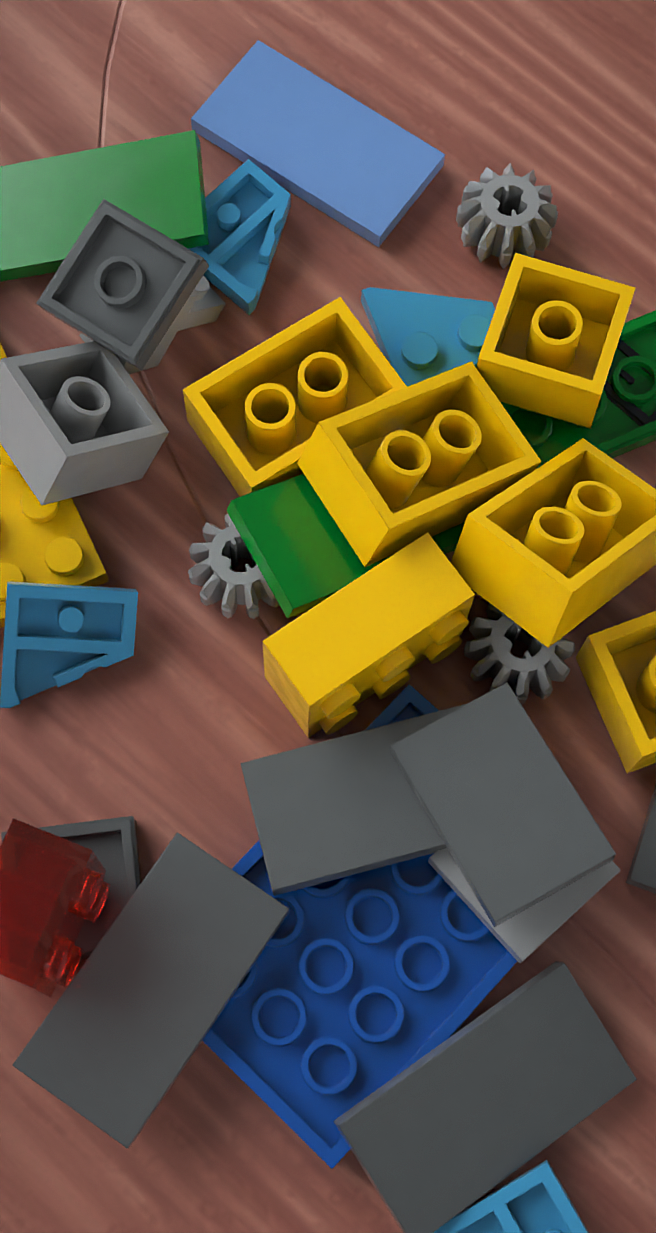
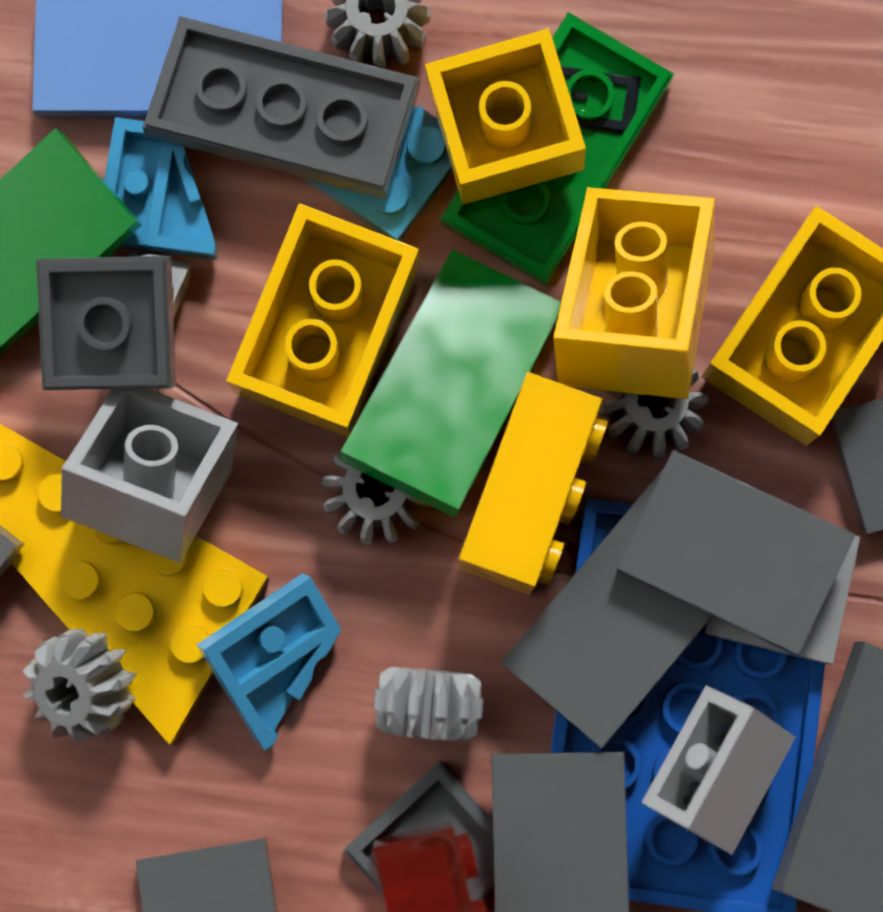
camera: 30 degrees left, 10 degrees up
yellow brick [297,361,542,567] -> none
none -> dark grey tile [142,16,420,199]
none -> light grey gear [373,666,484,741]
none -> light grey brick [641,685,796,855]

